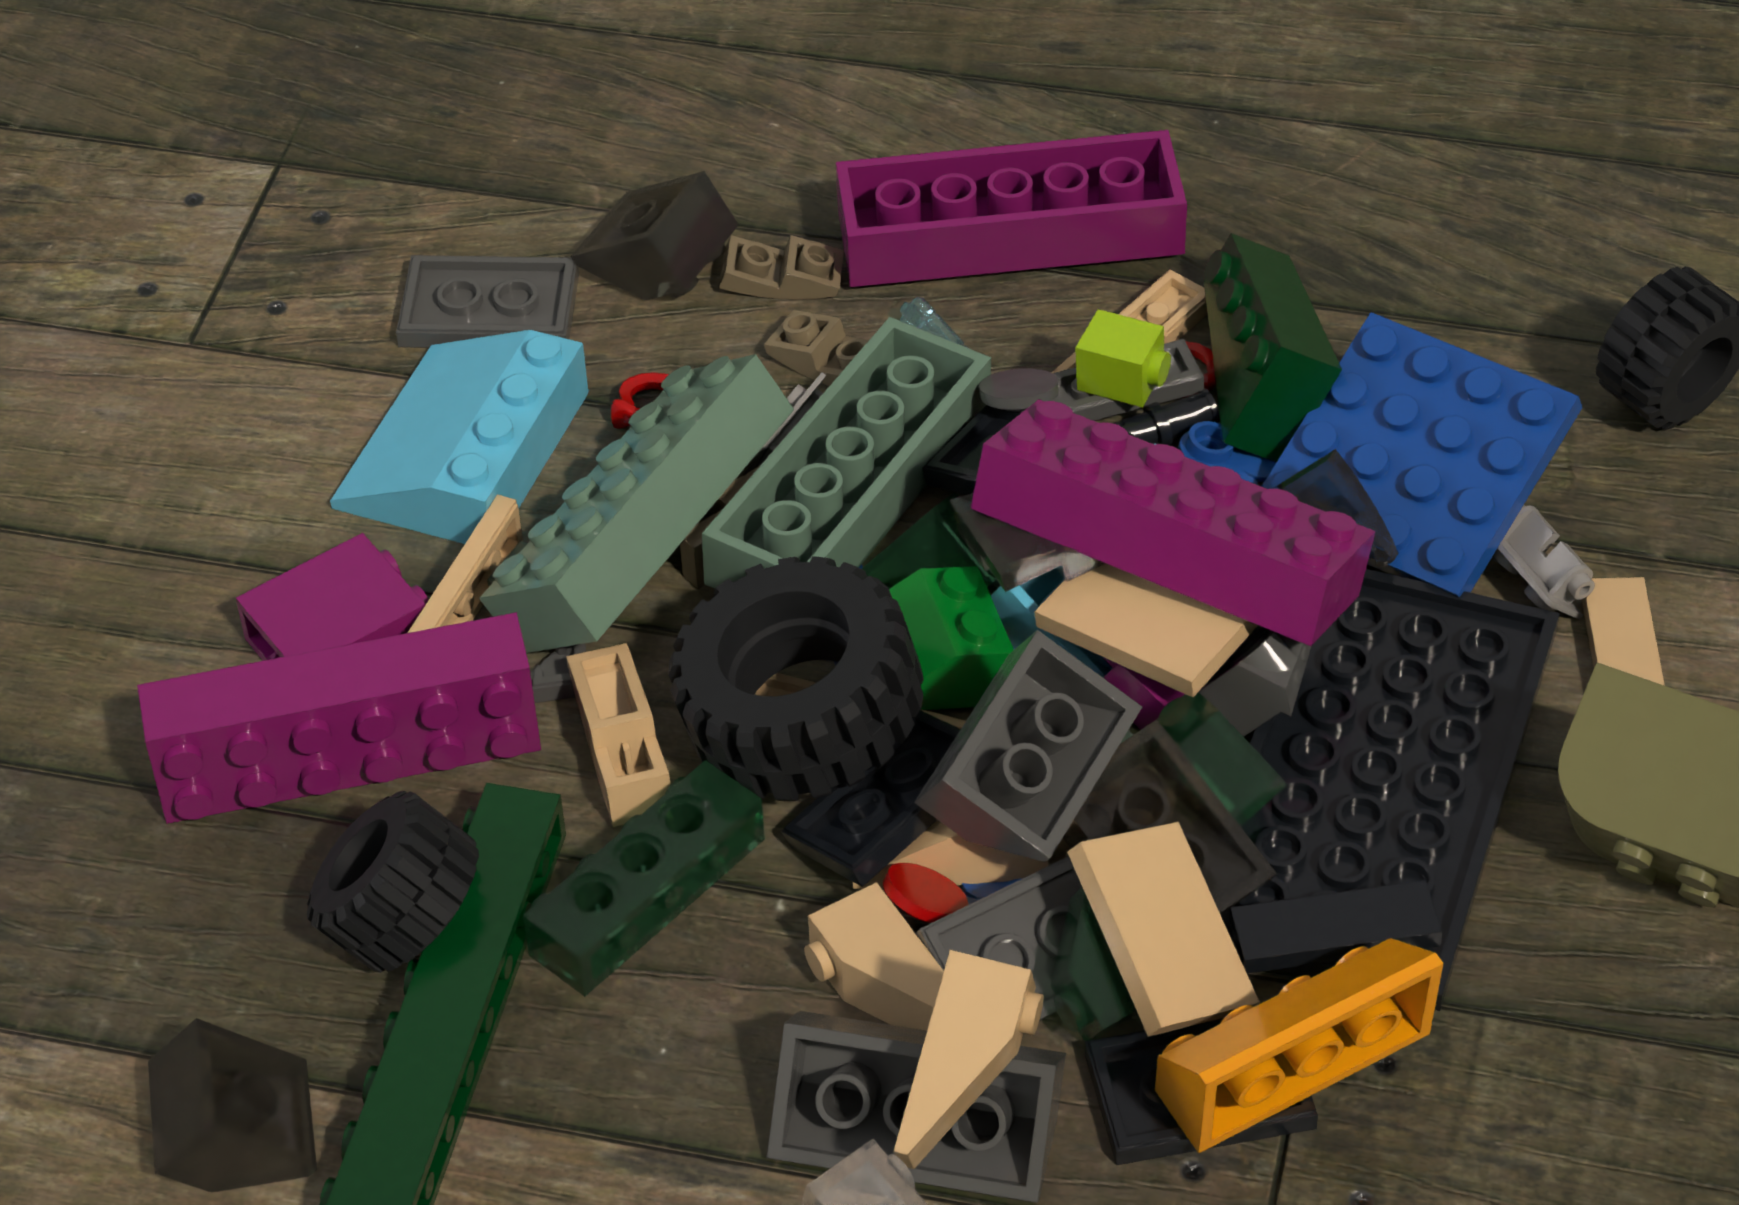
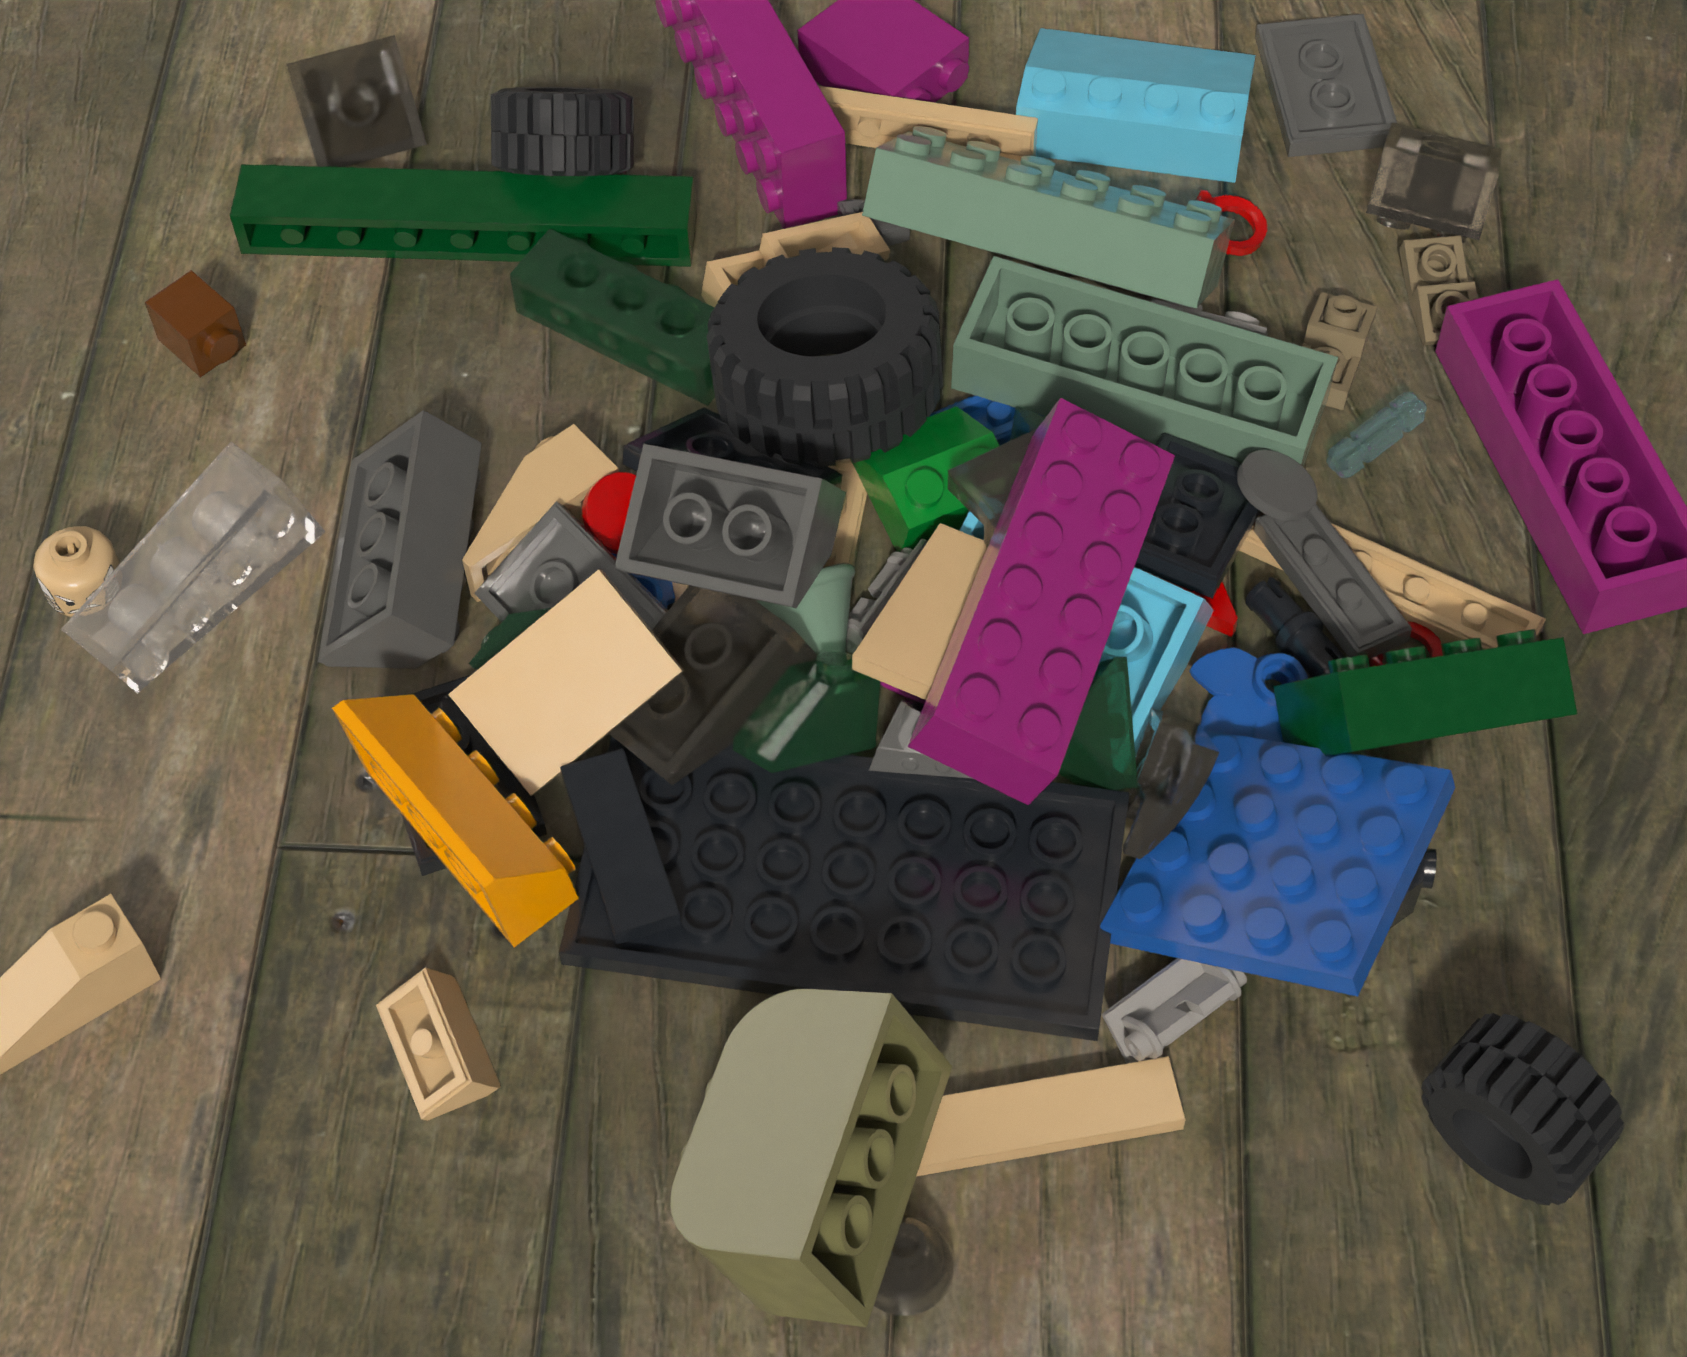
camera: 80 degrees right, 10 degrees up
tan slope [894,950,1044,1169] -> none
lime brick [1075,309,1171,408] -> none
none -> tan slope [376,967,500,1121]

